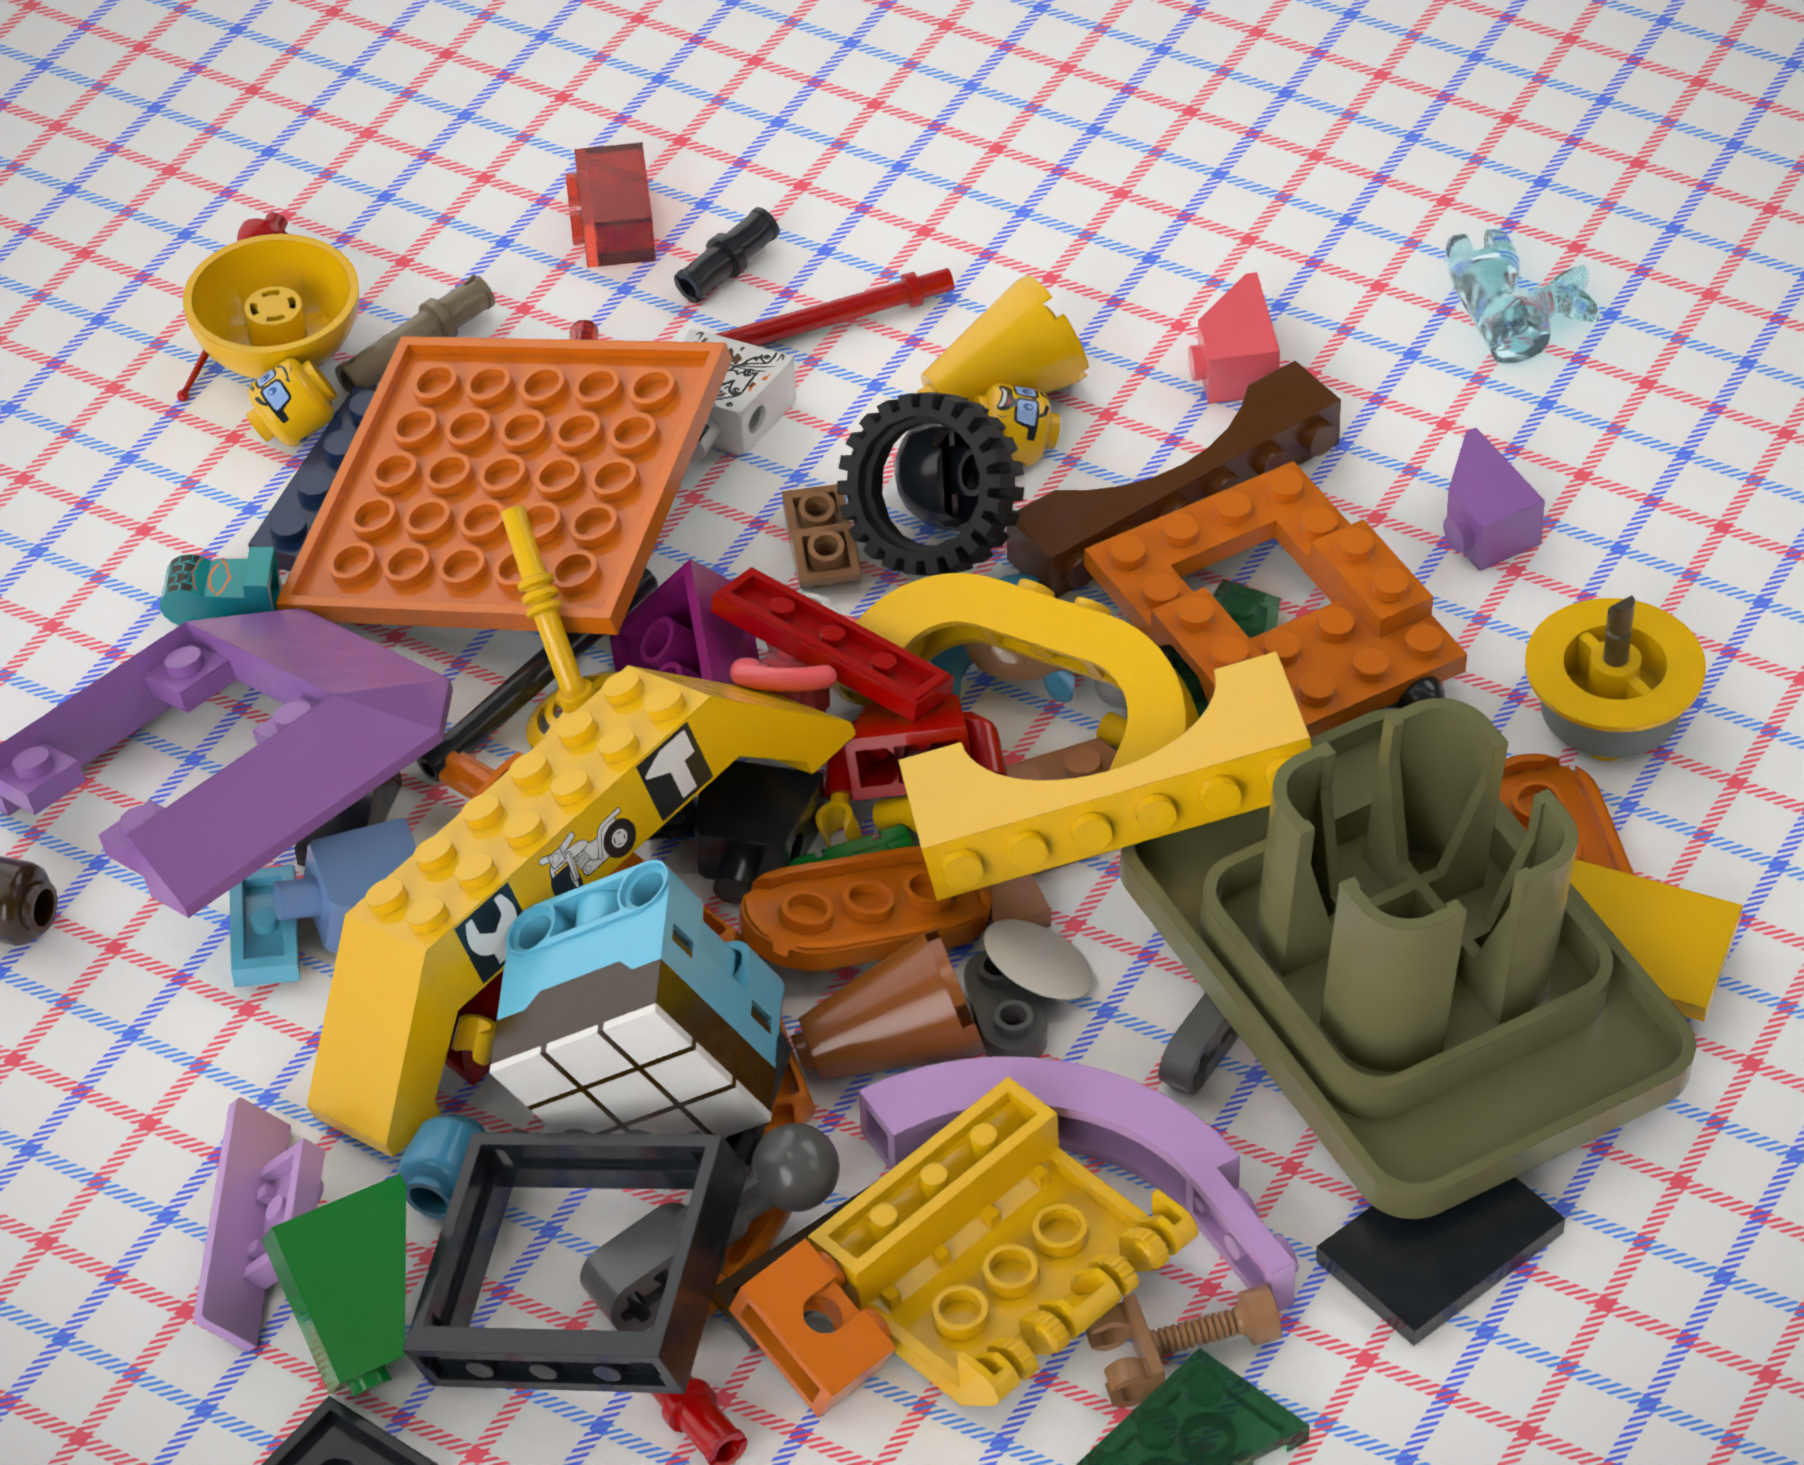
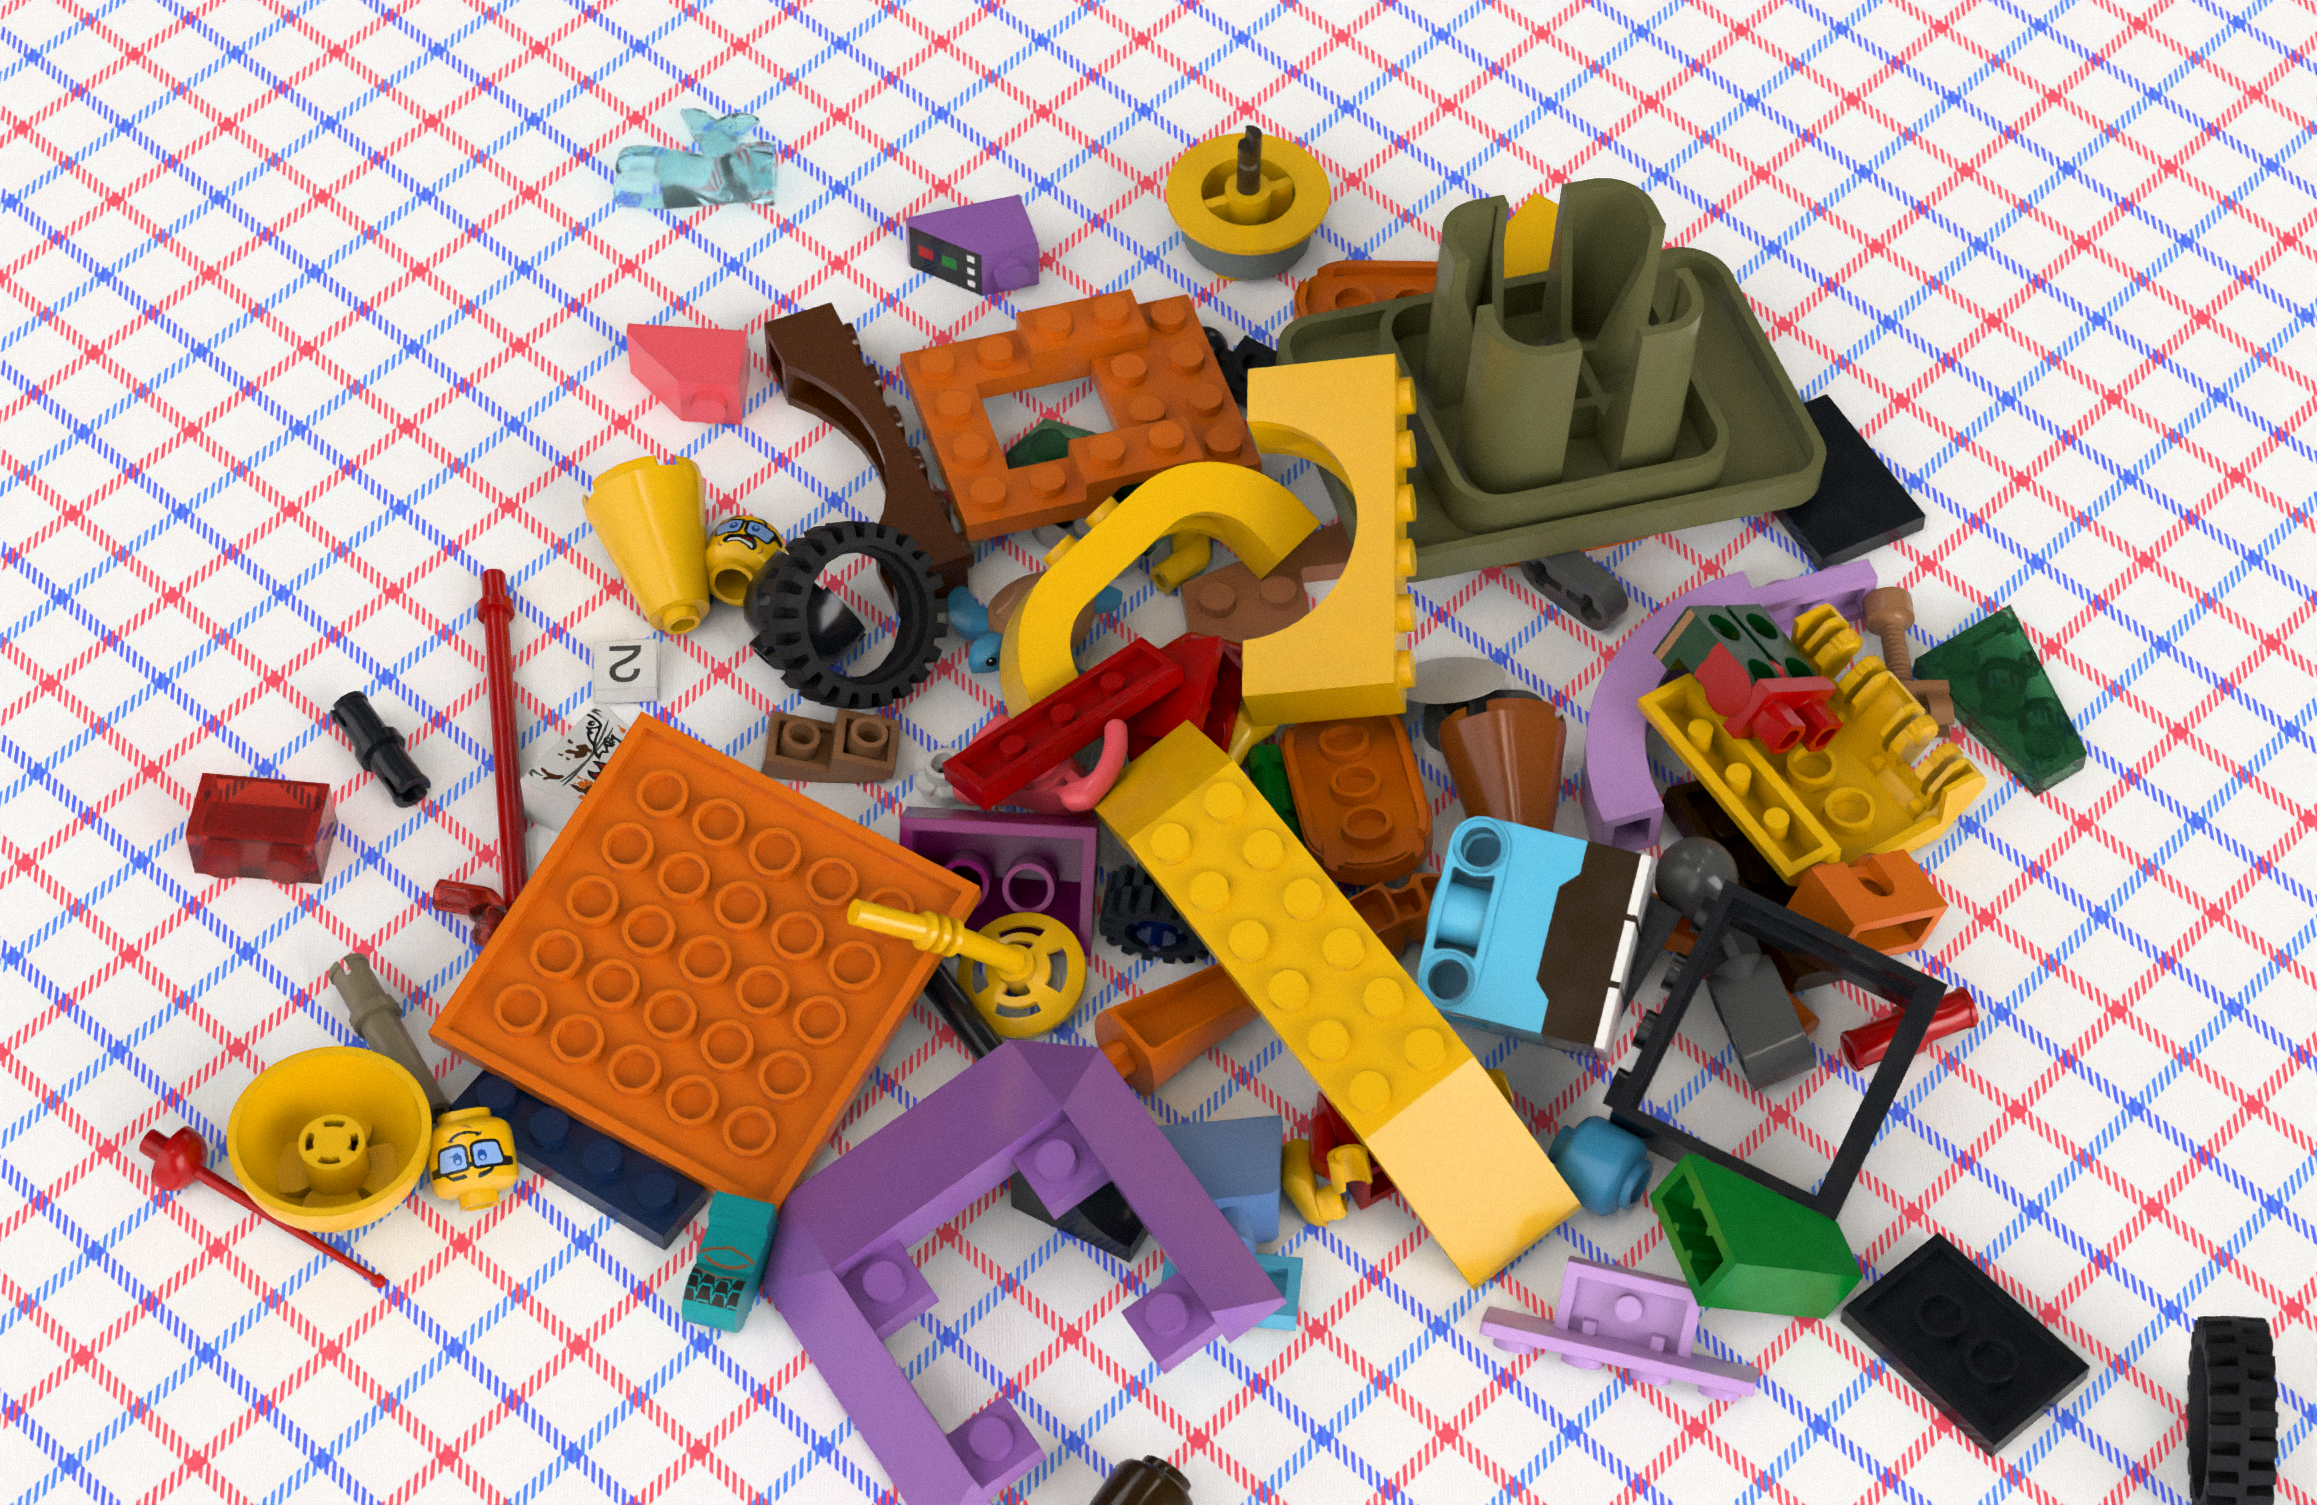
camera: 80 degrees left, 5 degrees up
none -> white tile [593,638,658,704]
none -> hips [1652,604,1843,754]

